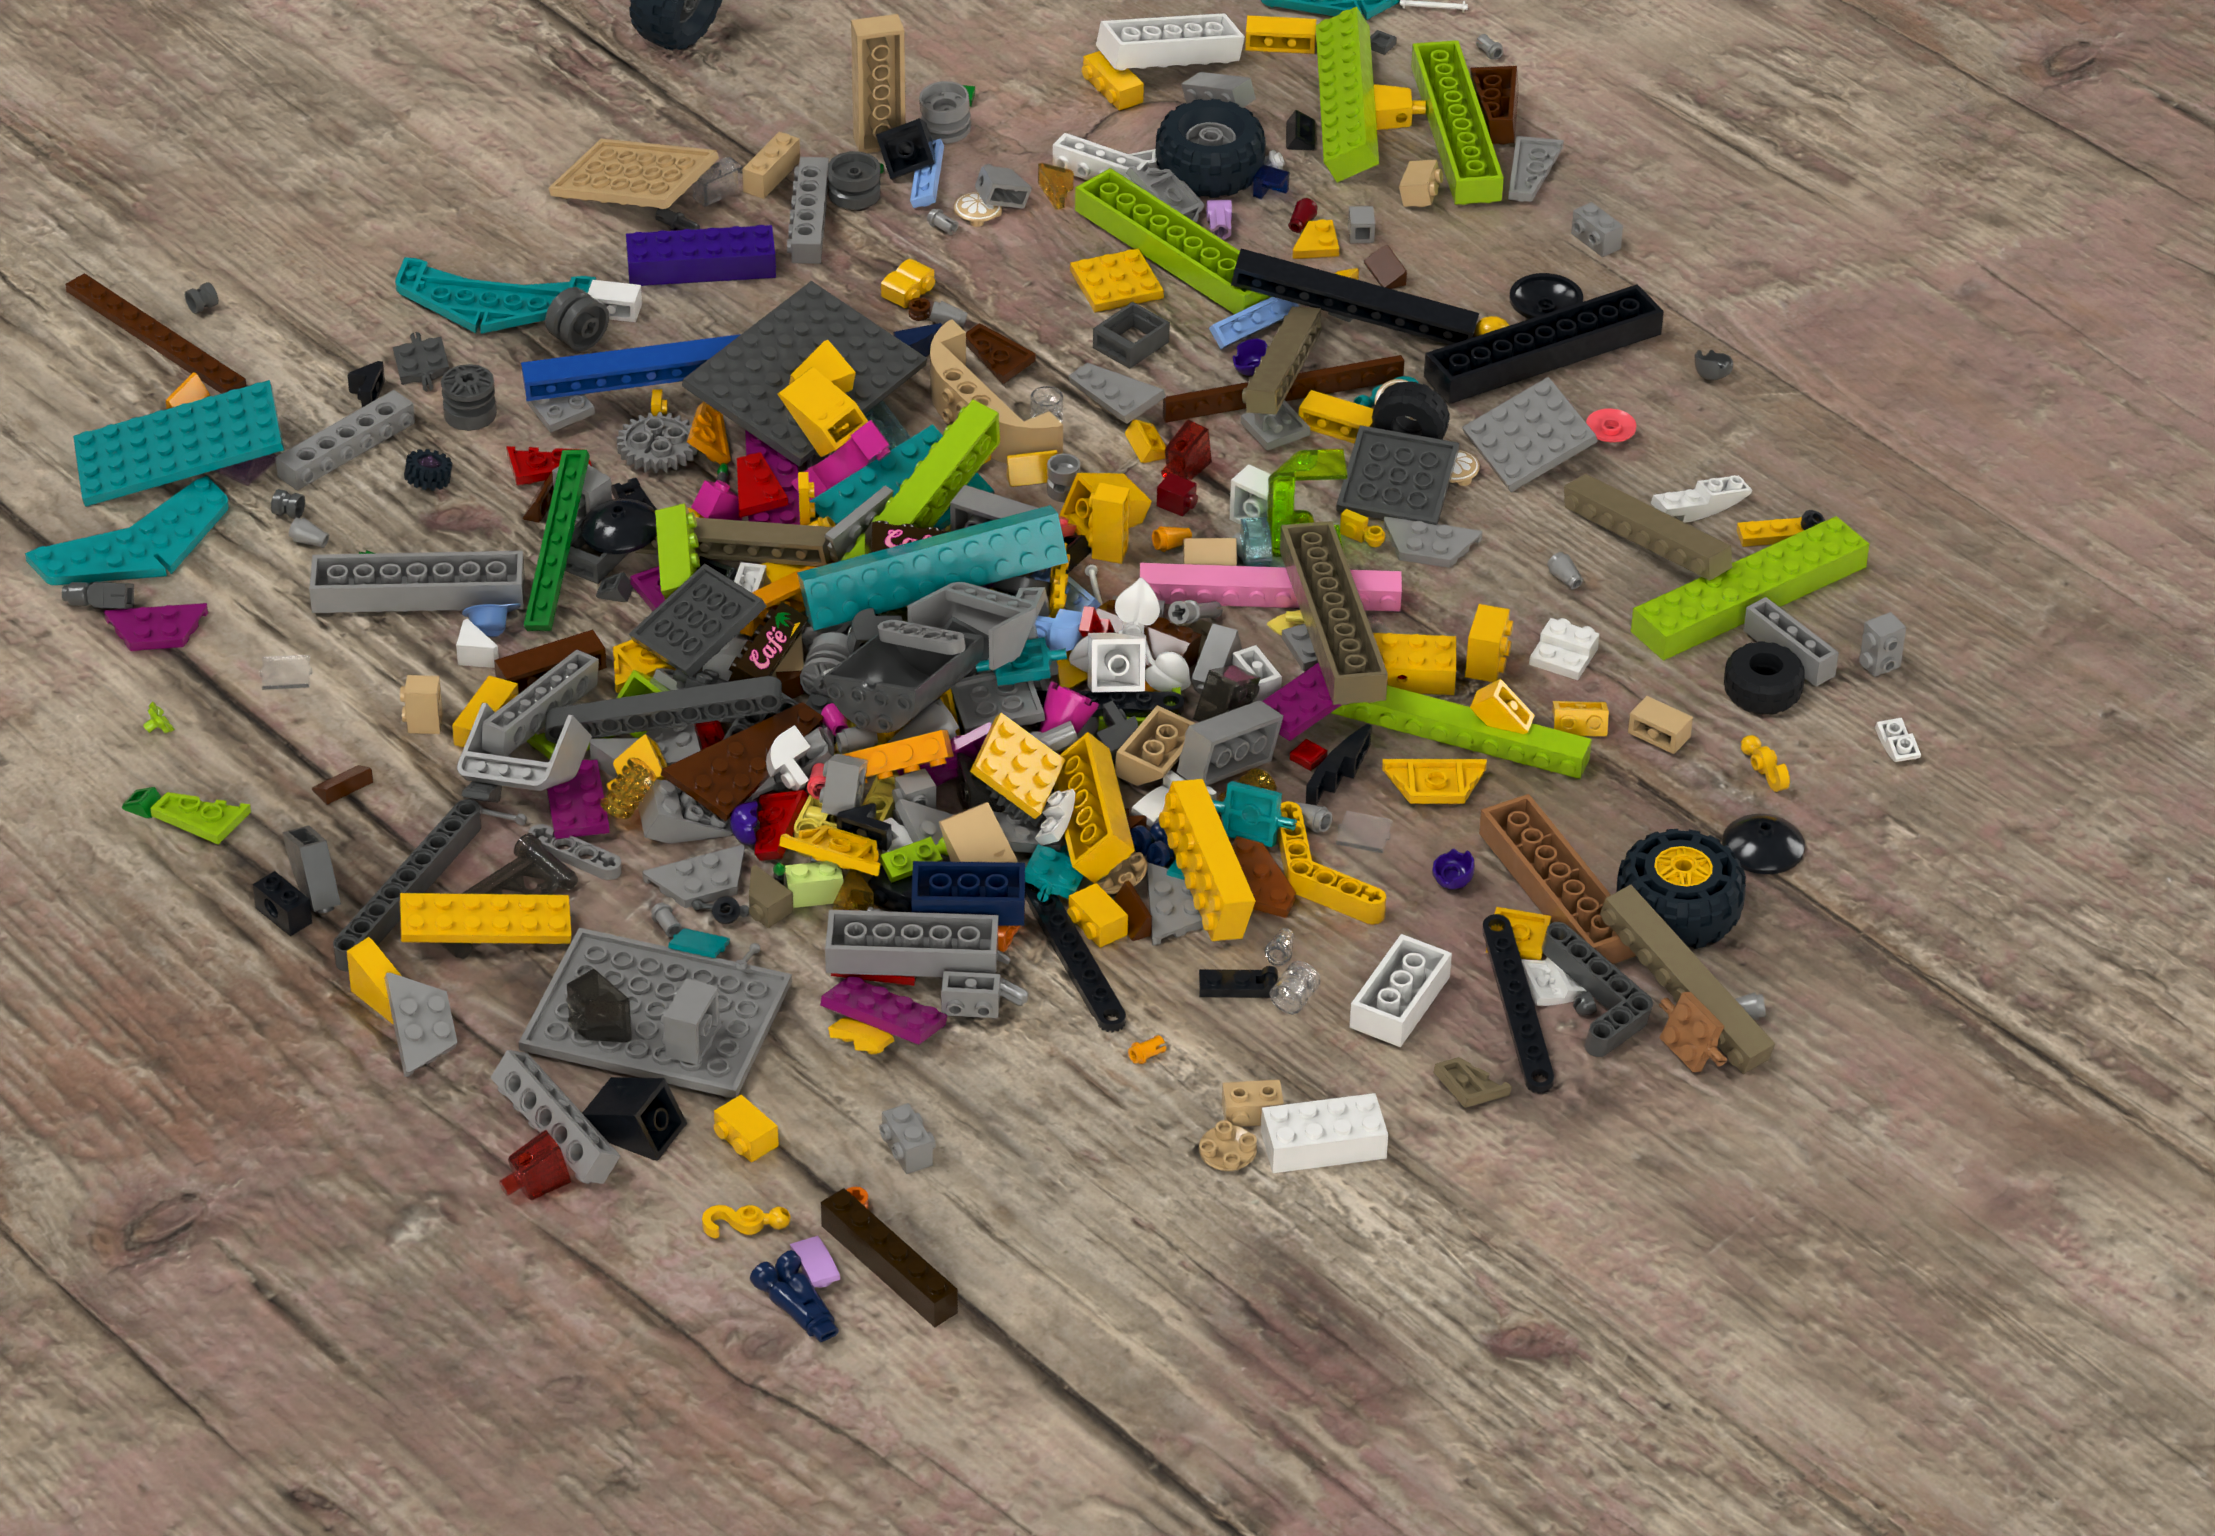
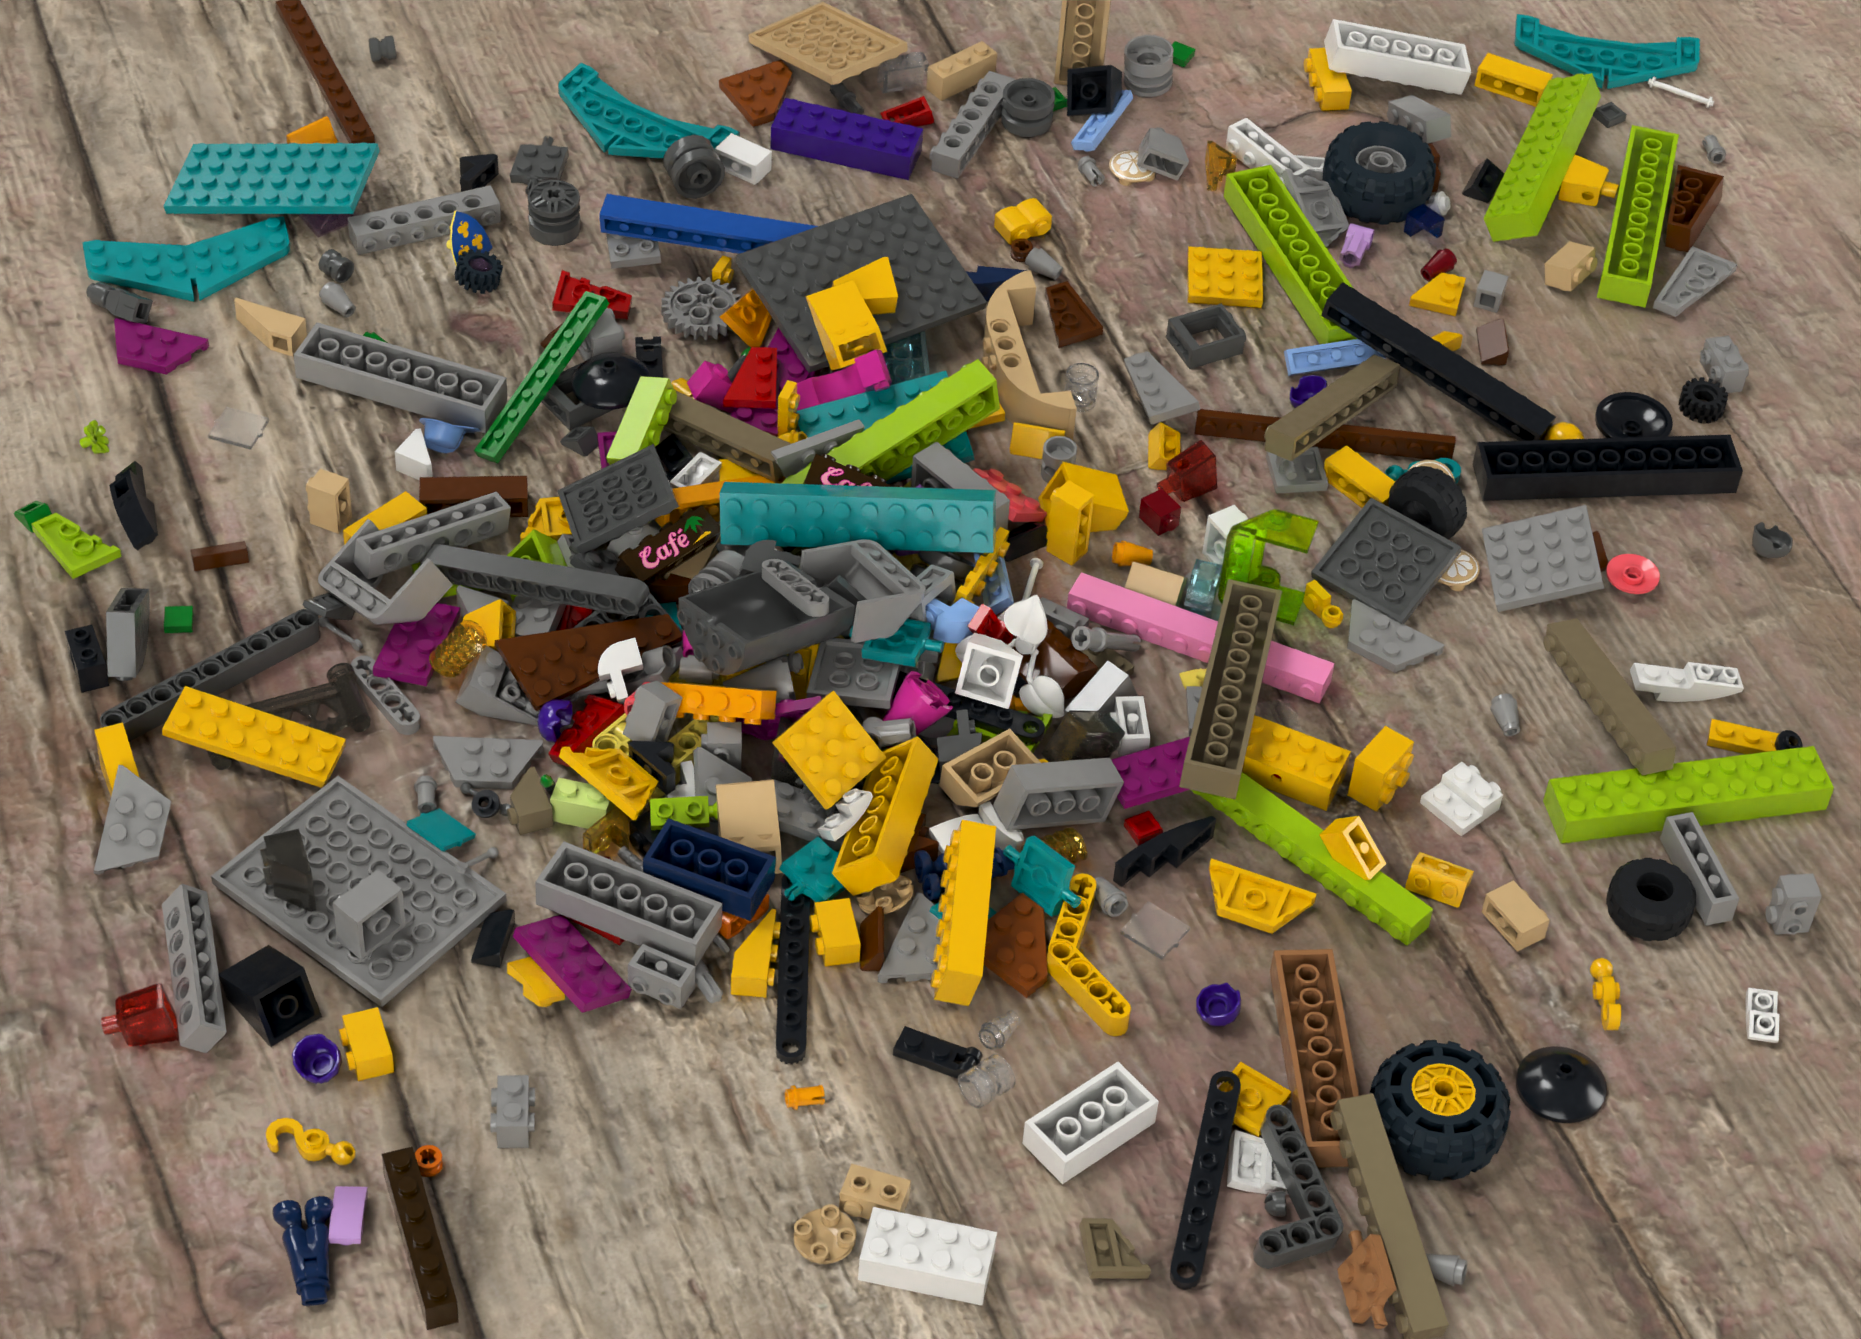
camera: 20 degrees right, 5 degrees up
none -> black slope [109,461,158,551]
none -> green tile [164,606,194,633]
none -> tan slope [234,298,307,356]
none -> dark purple hair [292,1034,342,1084]
none -> blue shield [446,211,493,266]
none -> black slope [471,909,515,968]
none -> dark orange plate [719,60,793,127]
none -> yellow slope [731,909,781,998]
none -> red slope [880,96,935,127]
none -> black tyre [1678,377,1728,423]

